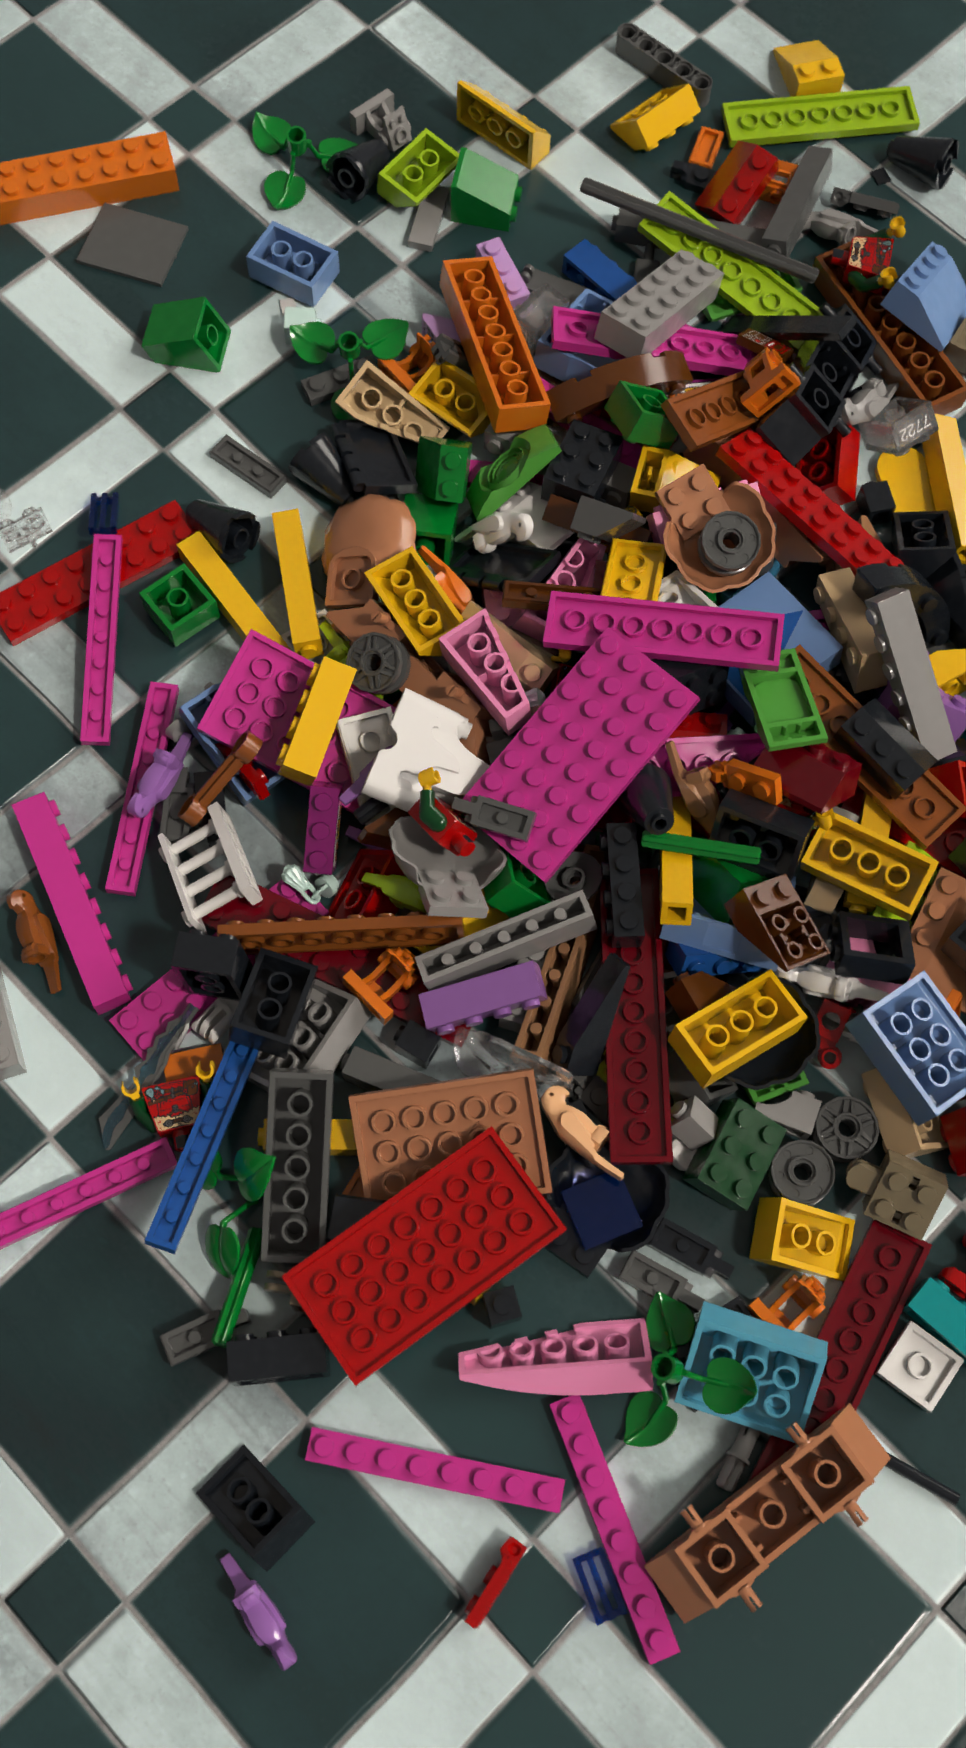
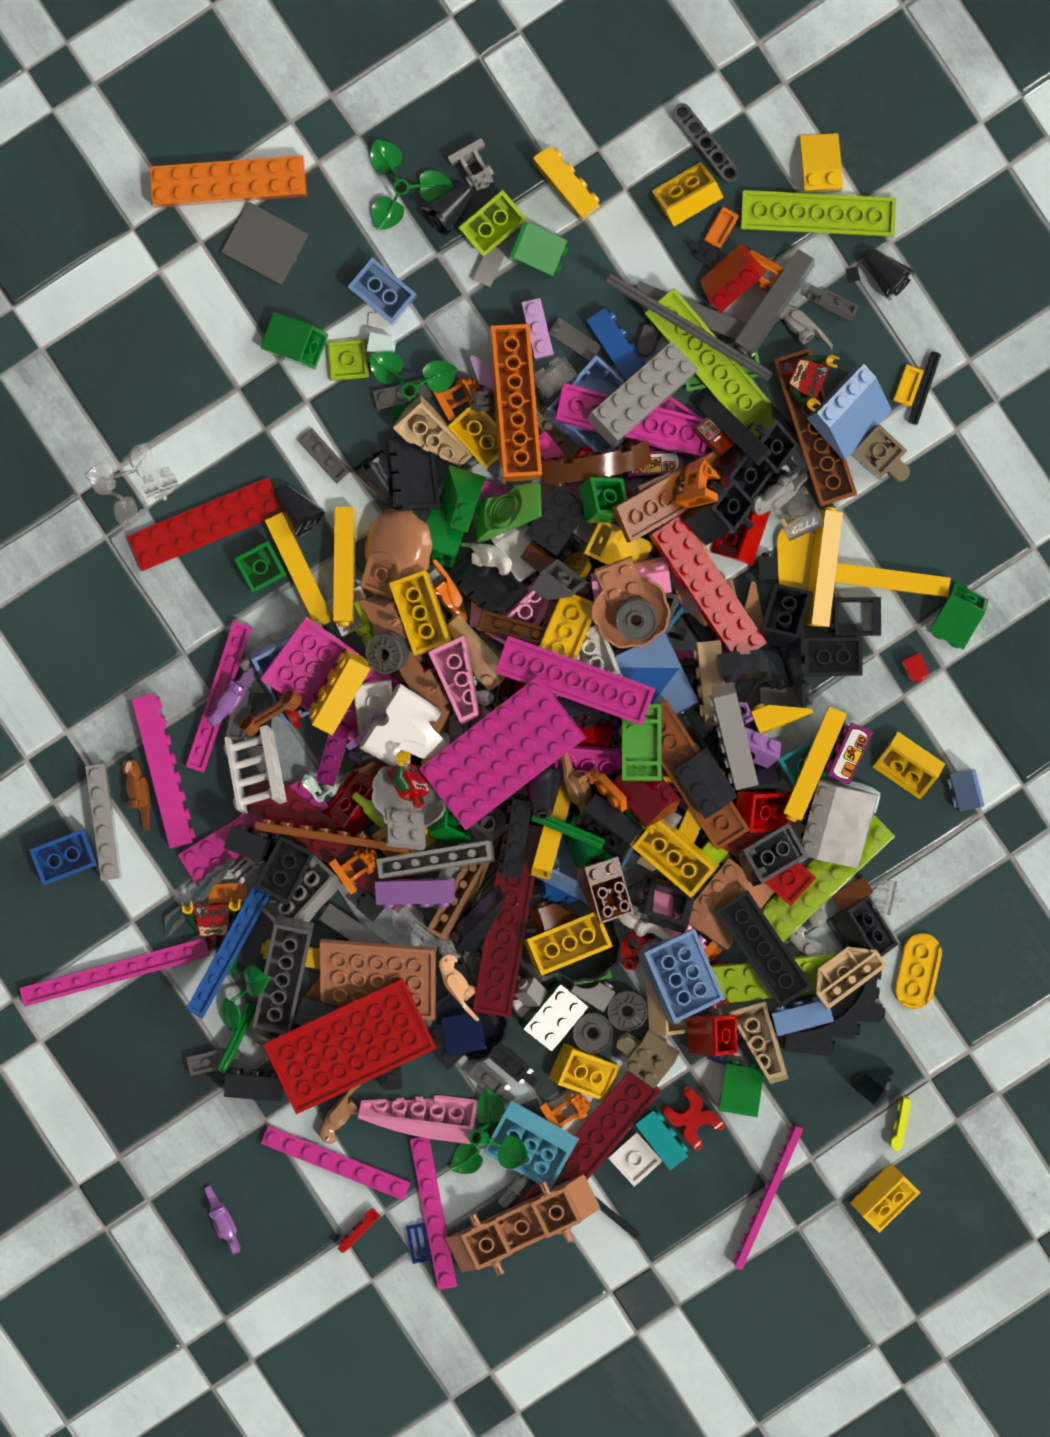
camera: 10 degrees right, 20 degrees up
dark pink plate [80,534,123,746] -> none
clear blue tile [88,492,120,535] -> none
black slope [196,1445,315,1572] -> none
dark grey hinge [451,795,537,843] -> none
none -> medium nougat animal [319,1084,361,1144]
none -> lime tile [328,339,369,381]

